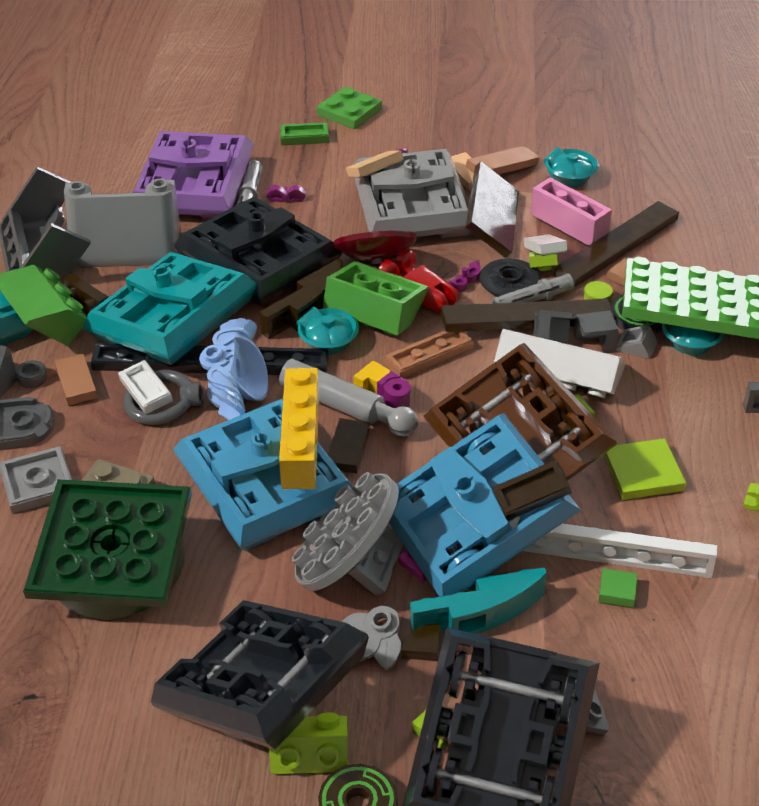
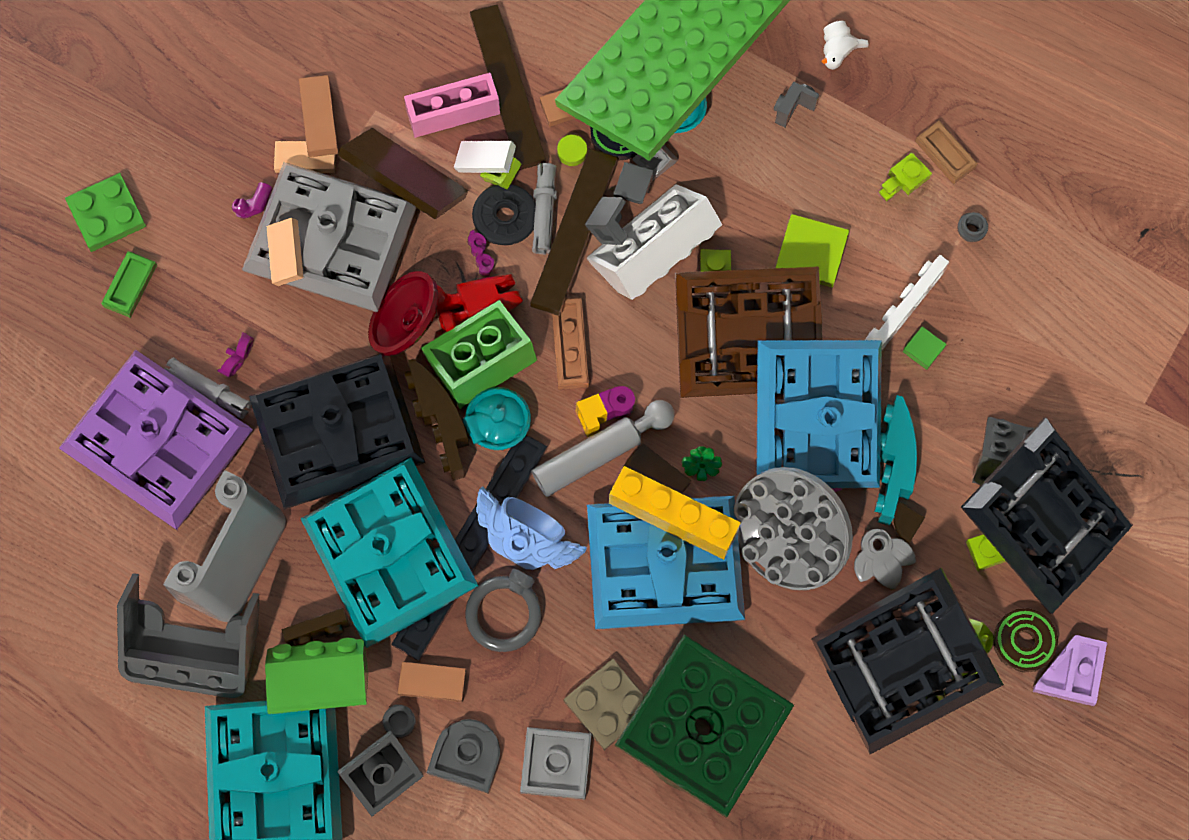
camera: 65 degrees left, 30 degrees up
white tile [118,360,173,414] -> none
dark brown tile [492,459,572,521] -> none
teal piece [544,147,599,187] -> none
none -> green plant [682,446,722,481]

